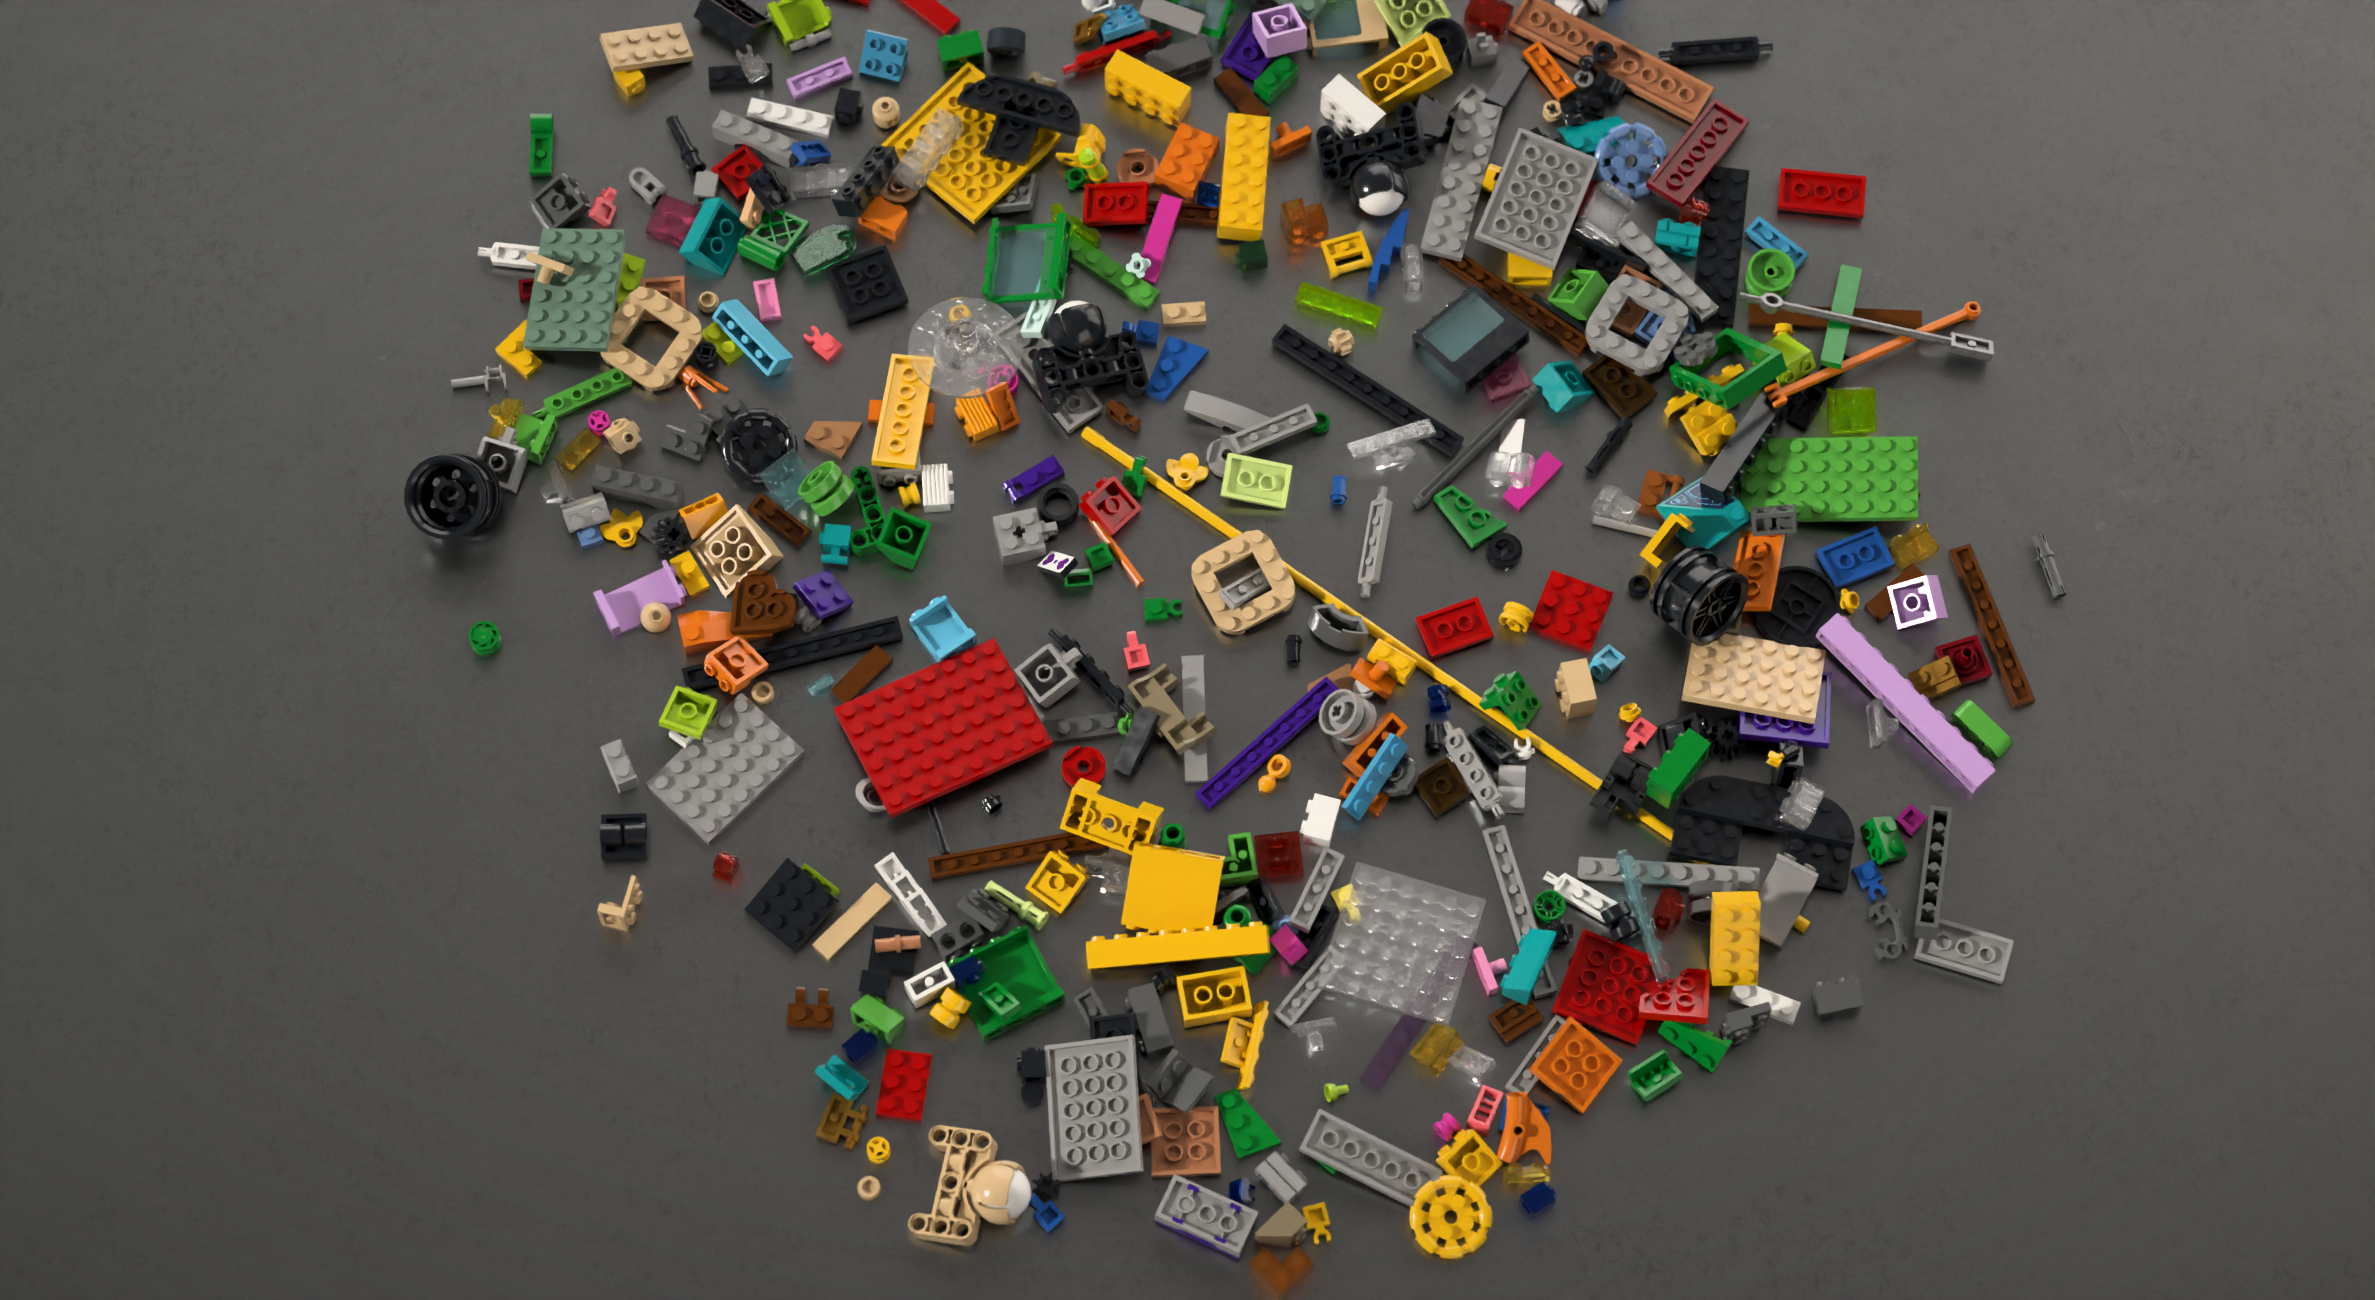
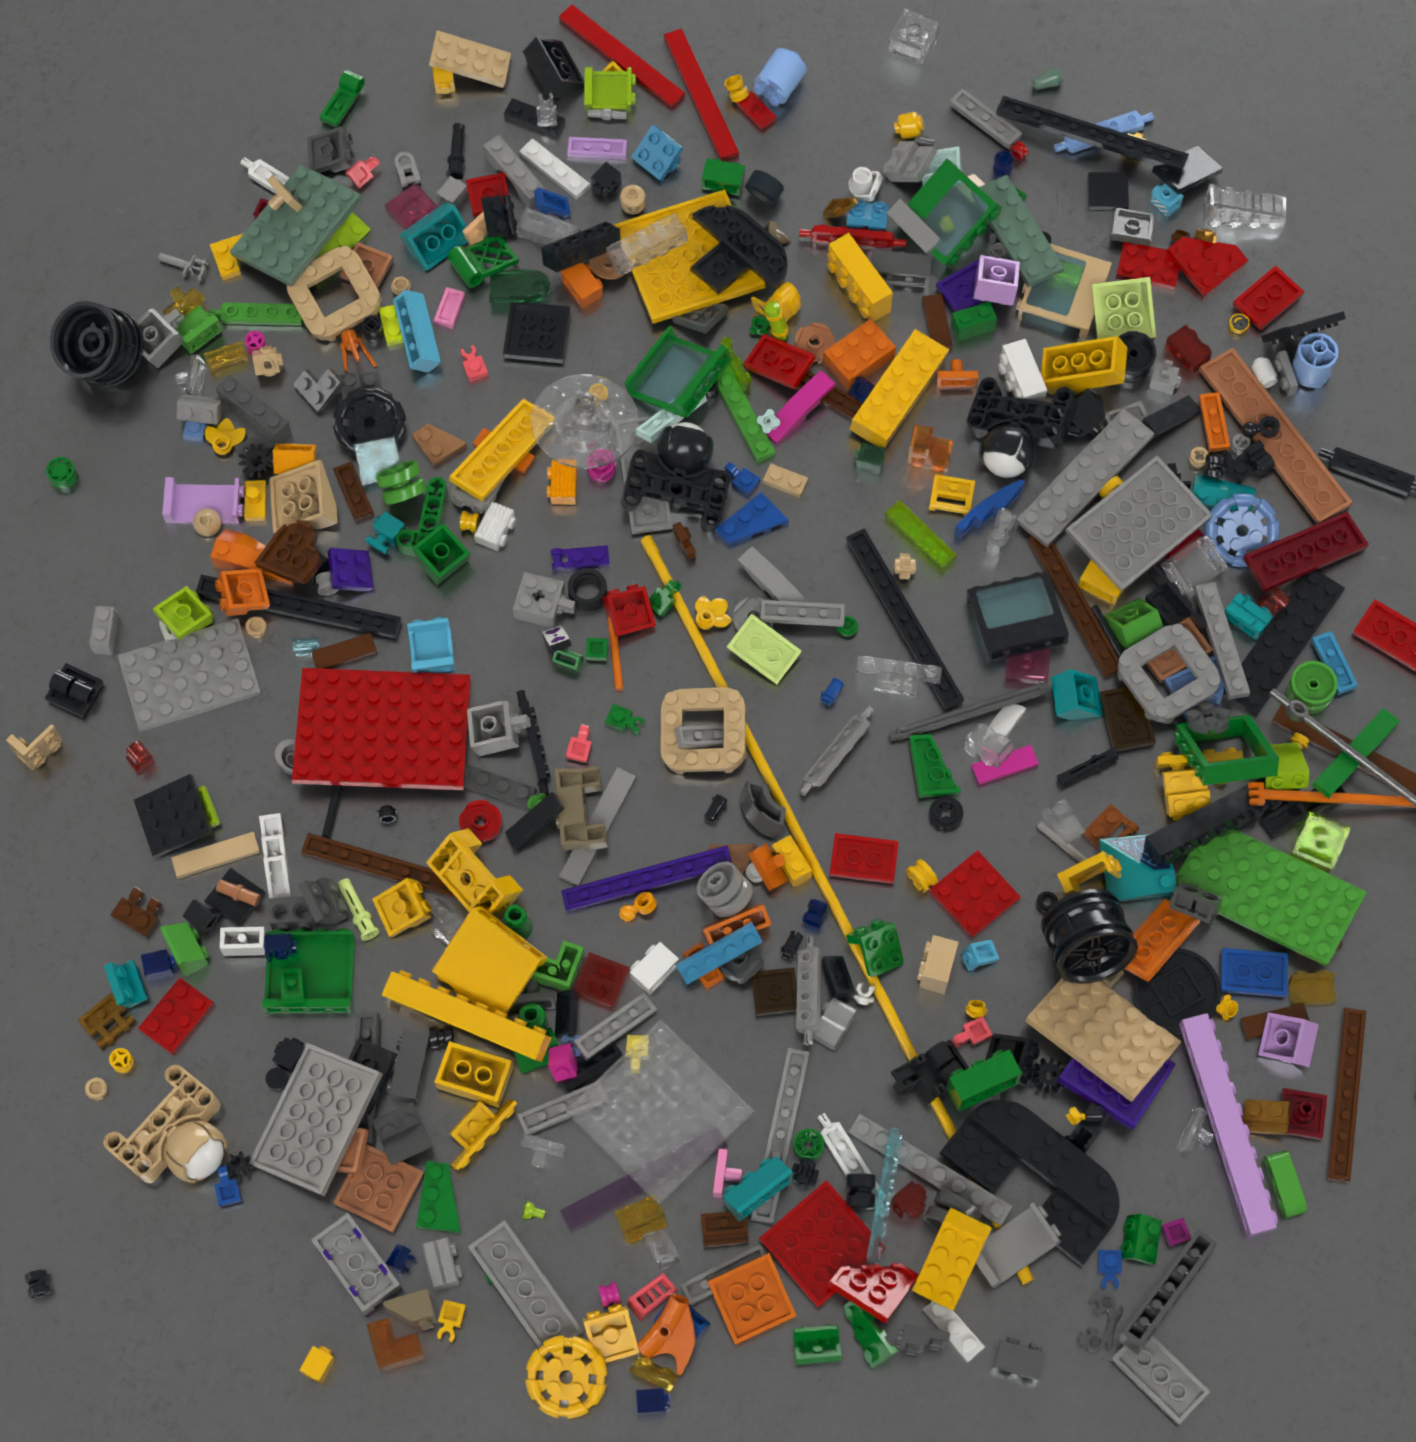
camera: 30 degrees right, 0 degrees up
yellow wheel [930,987,972,1030] -> none
orange tile [985,382,1021,431] -> none
clear brick [1779,776,1826,831] -> none

